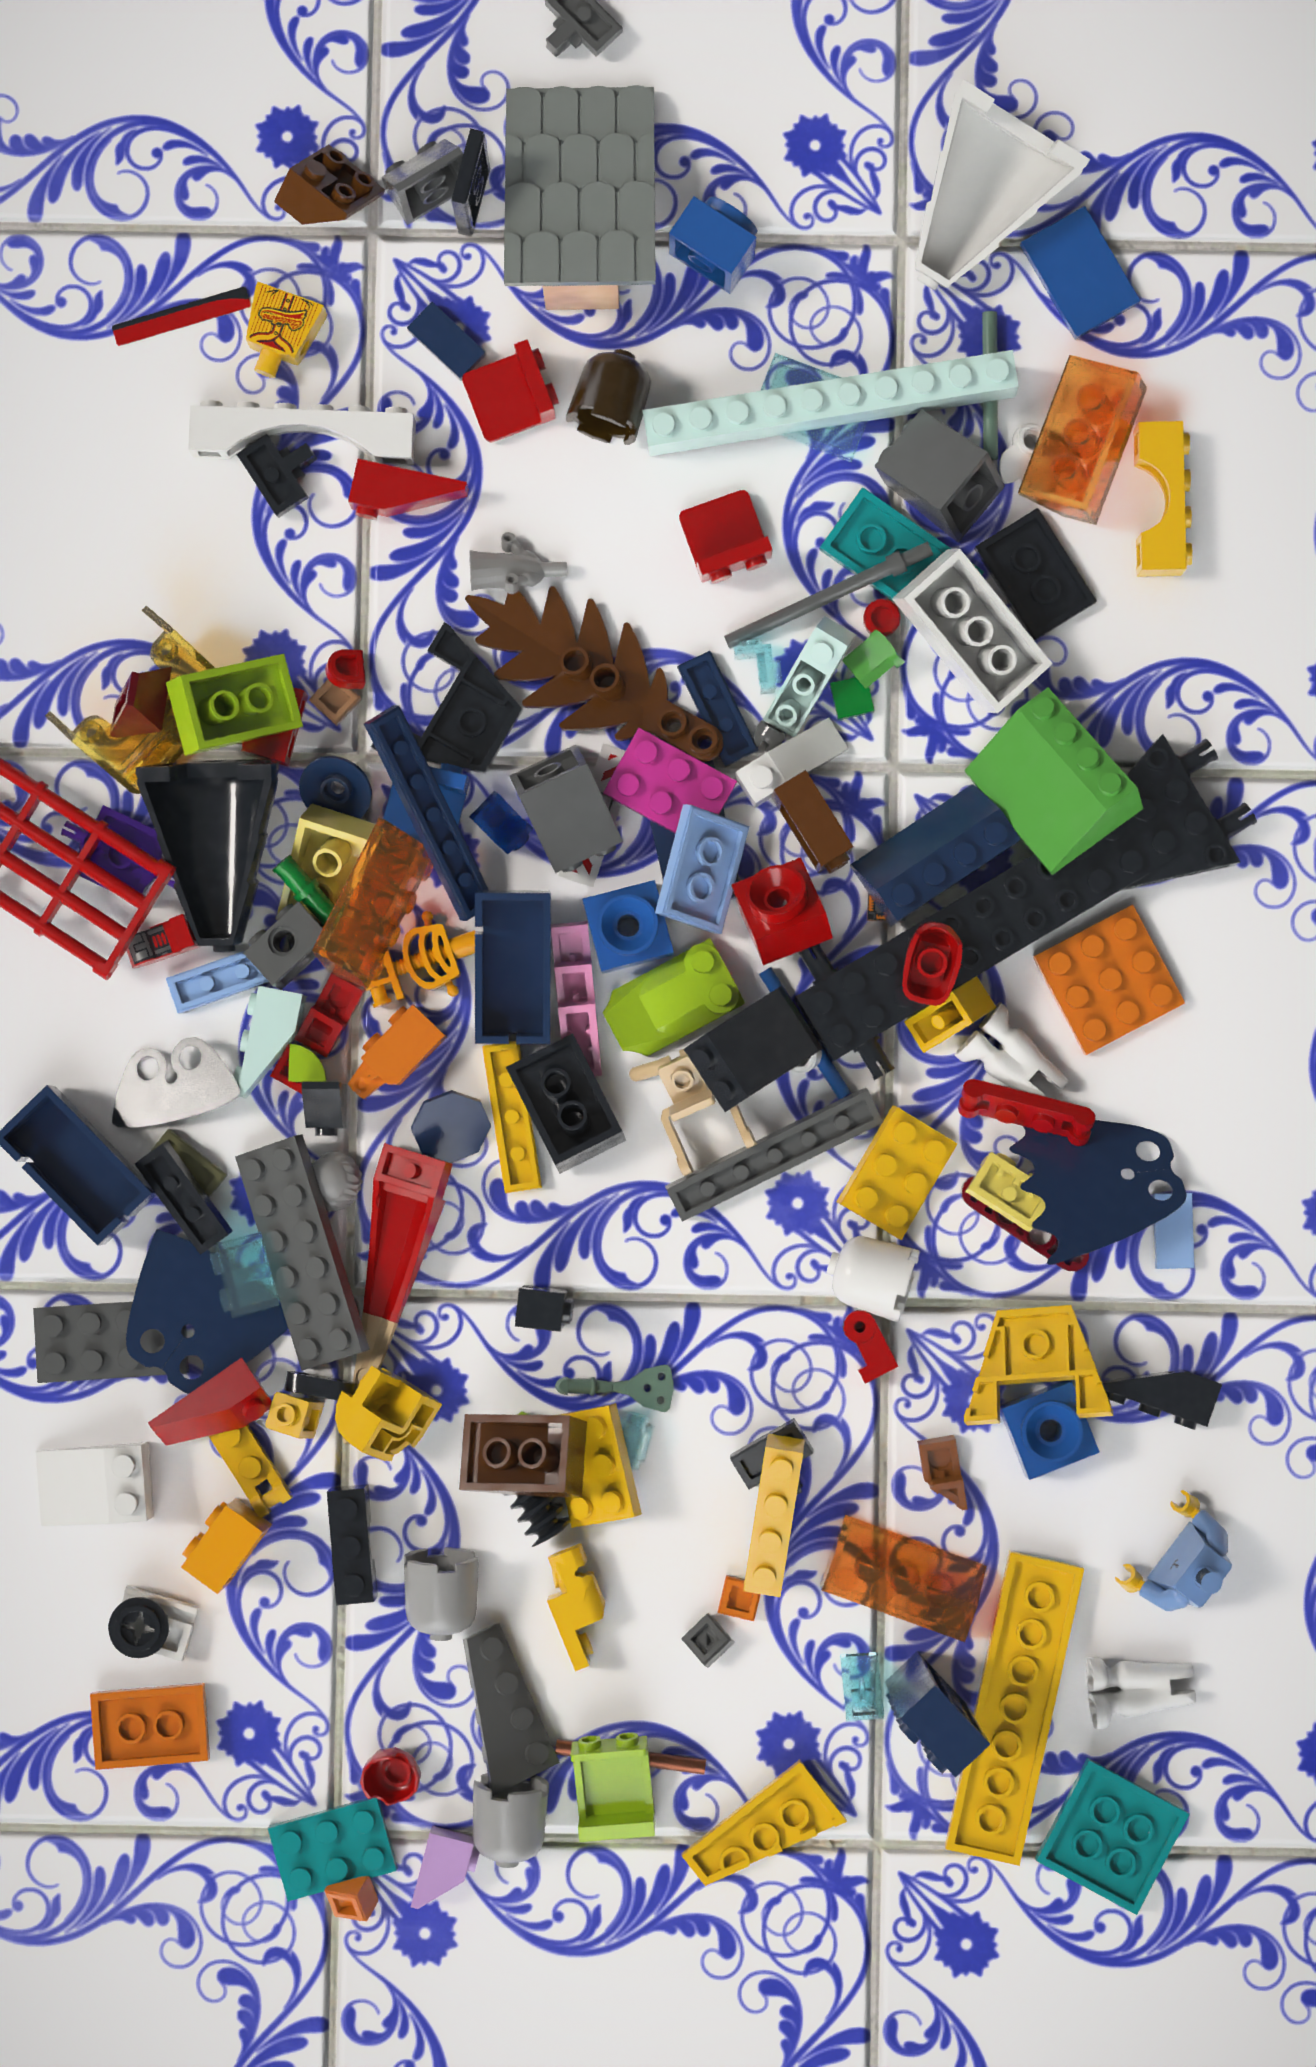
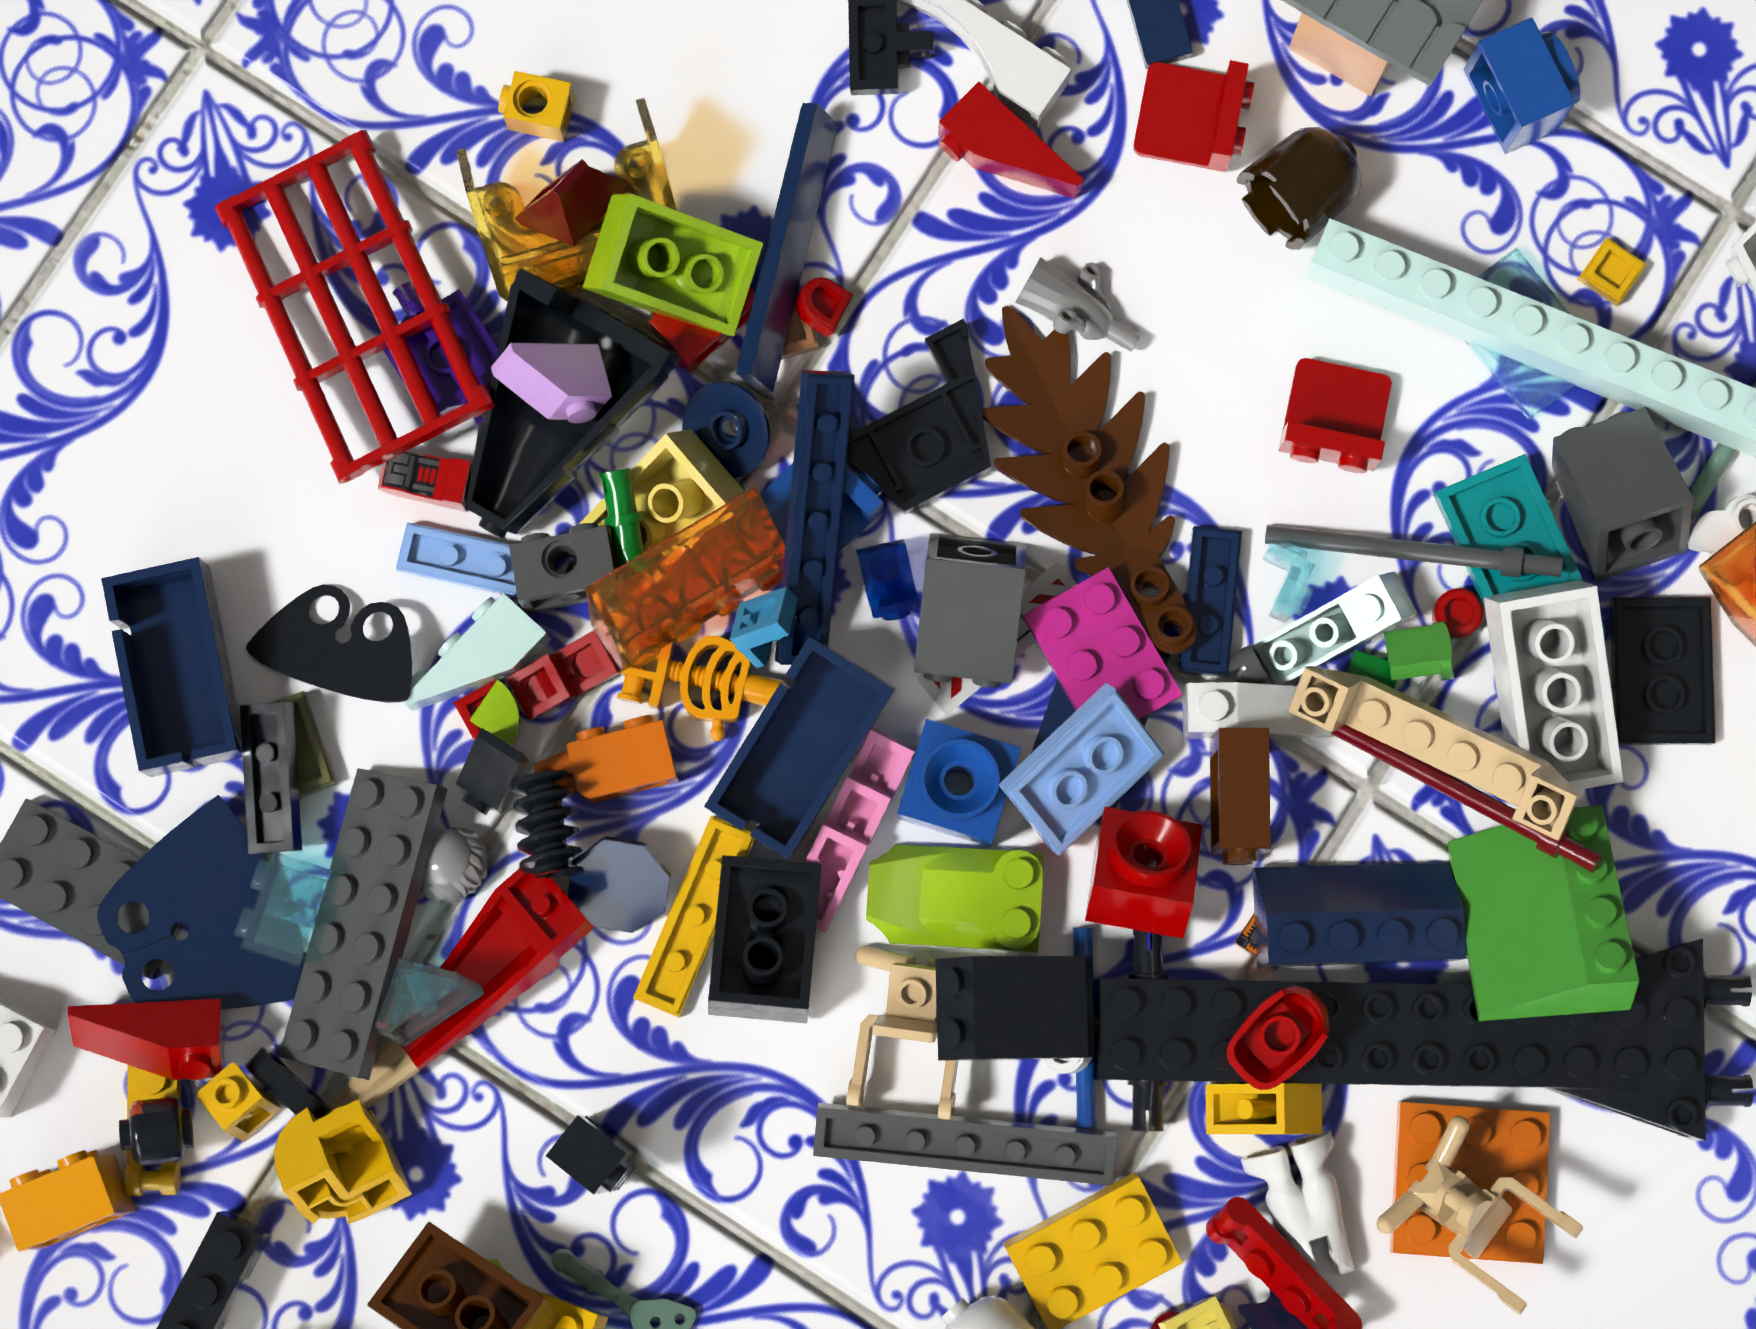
camera: 25 degrees right, 5 degrees down
none -> black head [119,1097,194,1165]
none -> clear light blue slope [375,958,484,1047]
none -> lavender slope [491,343,612,423]
none -> yellow brick [498,70,575,142]
none -> black piece [511,770,584,879]
none -> dark azure bracket [730,586,798,668]
none -> dark blue tile [736,103,838,392]
none -> tan slope [1288,666,1580,841]
none -> dark red bar [1331,724,1603,873]
none -> tan piece [1376,1116,1584,1315]
none -> yellow tile [1577,237,1647,307]

